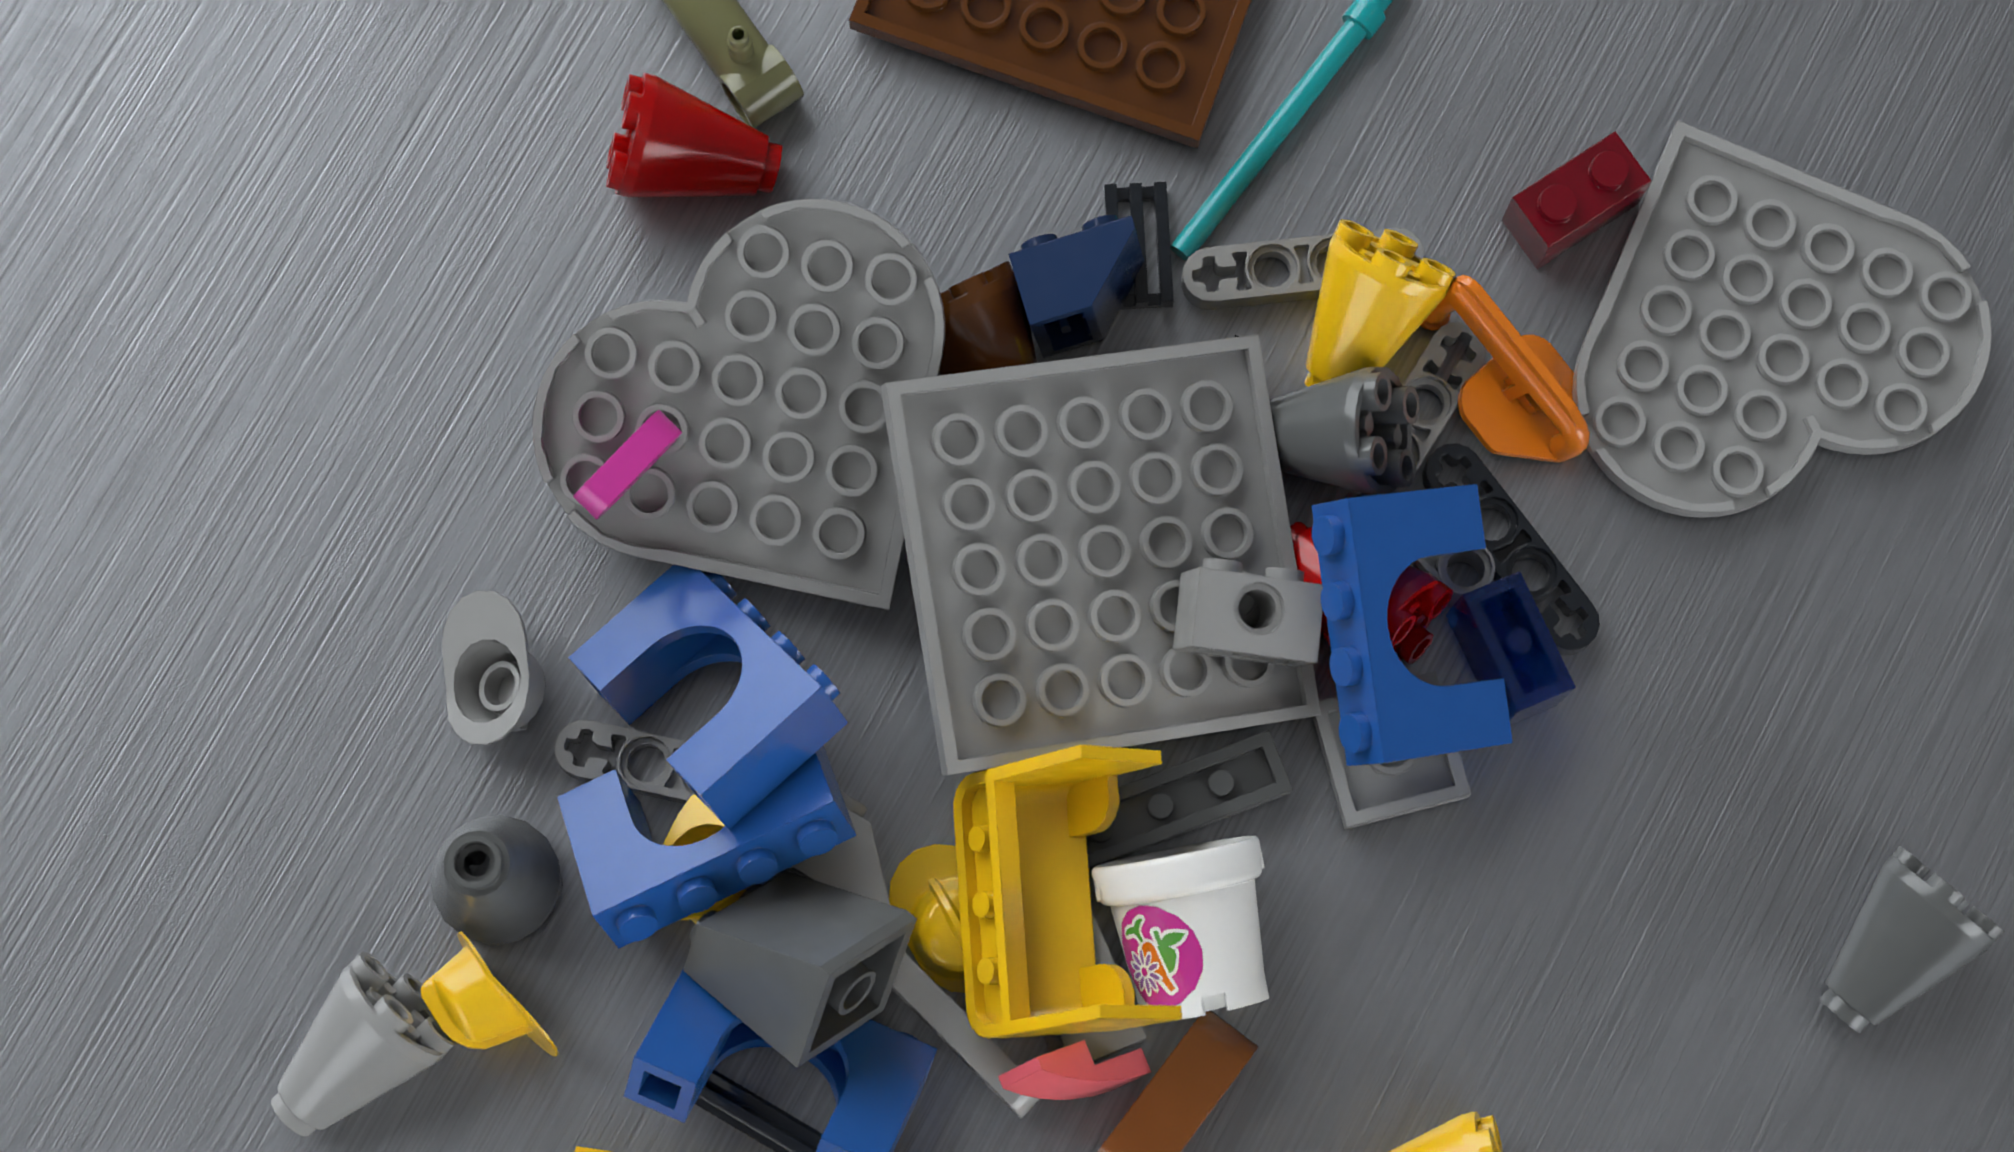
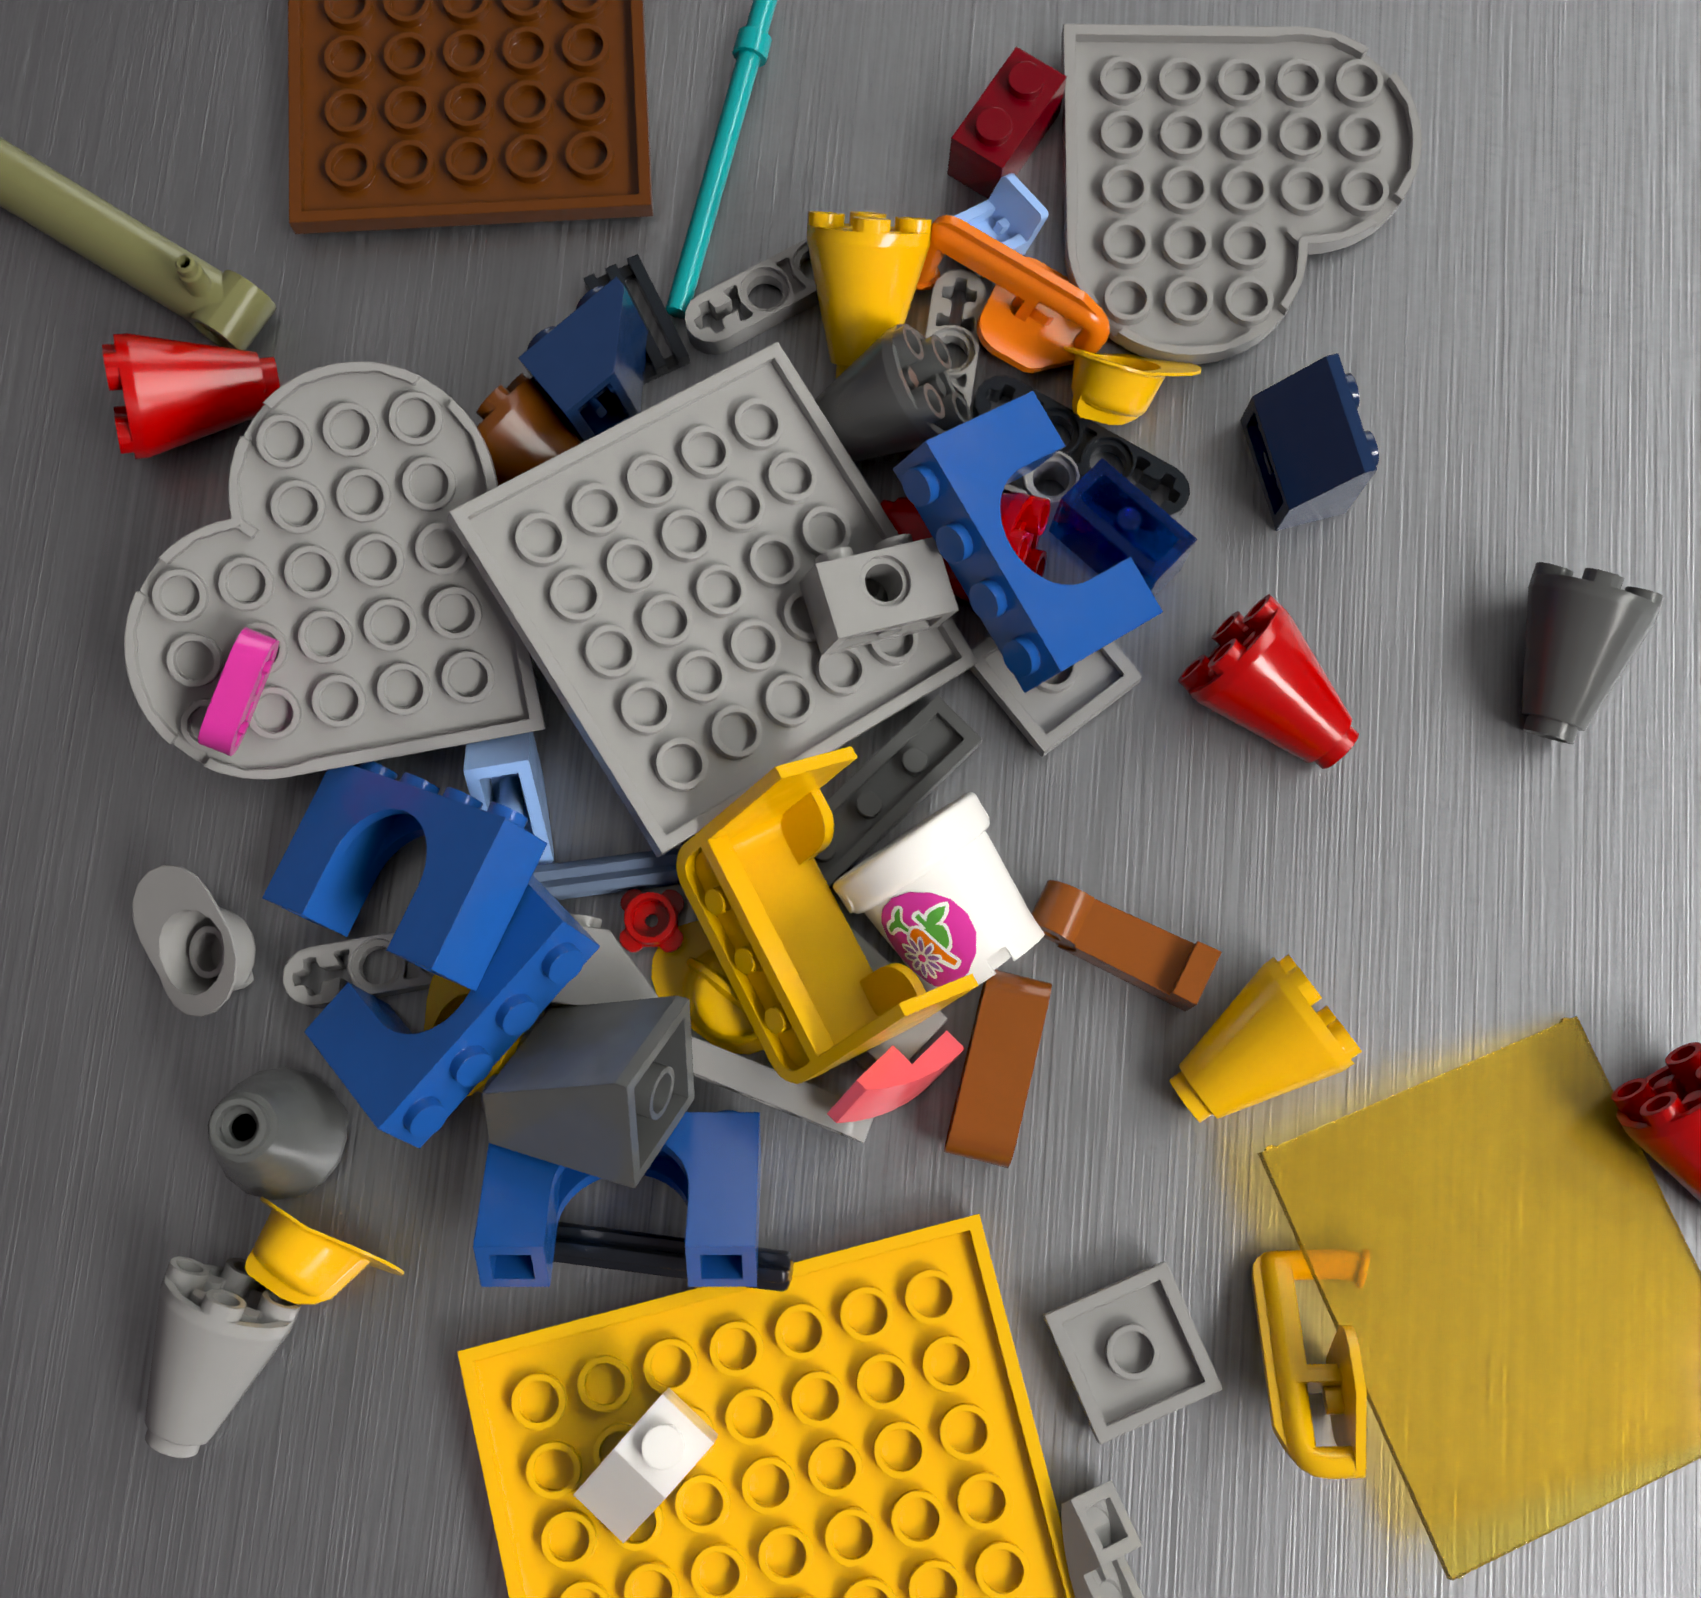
camera: 25 degrees left, 0 degrees up
none -> light blue slope [463,732,555,866]
none -> sand blue axle [533,848,680,900]
none -> red plate [619,889,684,953]
none -> light blue bracket [955,173,1049,277]
none -> dark orange leg [1031,880,1222,1012]
none -> yellow piece [1063,346,1201,425]
none -> red cone [1178,594,1359,769]
none -> dark blue slope [1240,353,1379,531]

